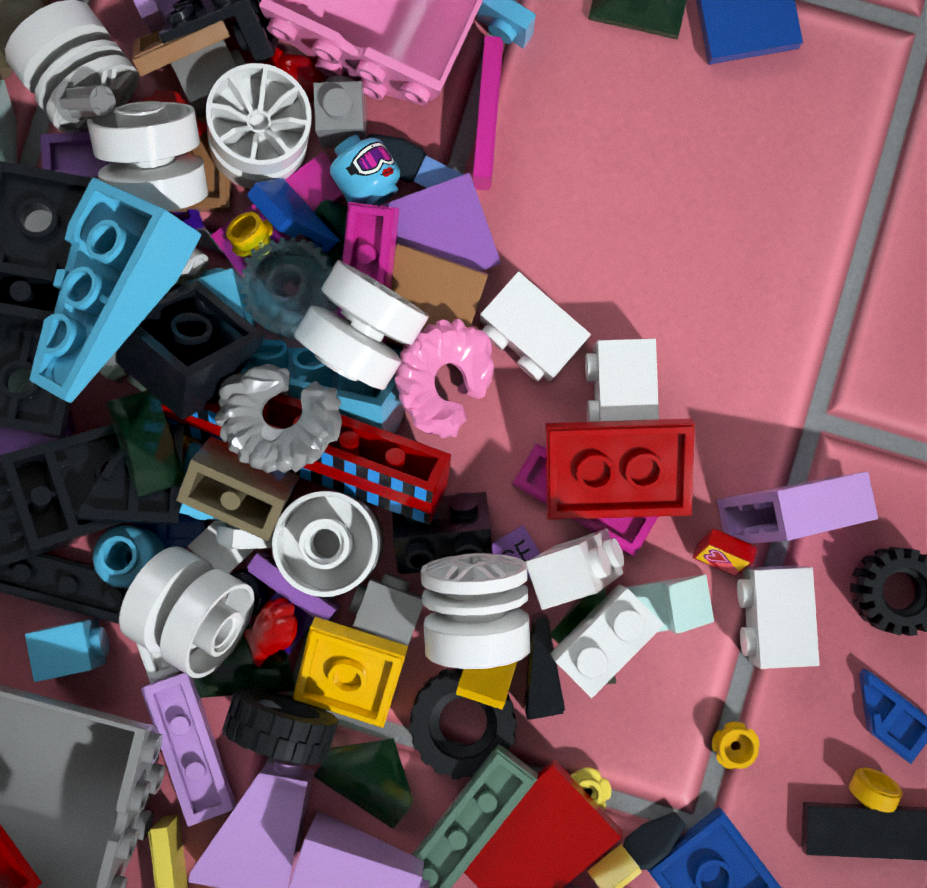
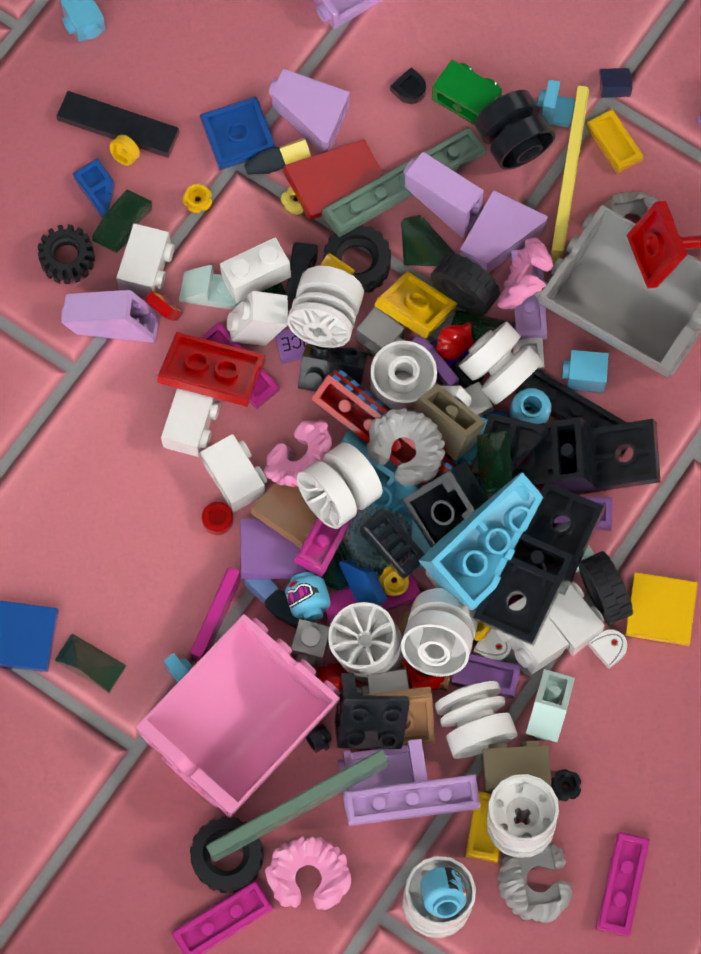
camera: 165 degrees left, 15 degrees down
light grey piece [55,82,116,123] -> none
none -> clear green slope [92,189,152,253]
none -> red tile [202,502,234,535]
none -> black slope [360,507,425,580]
none -> bright pink piece [497,238,553,309]

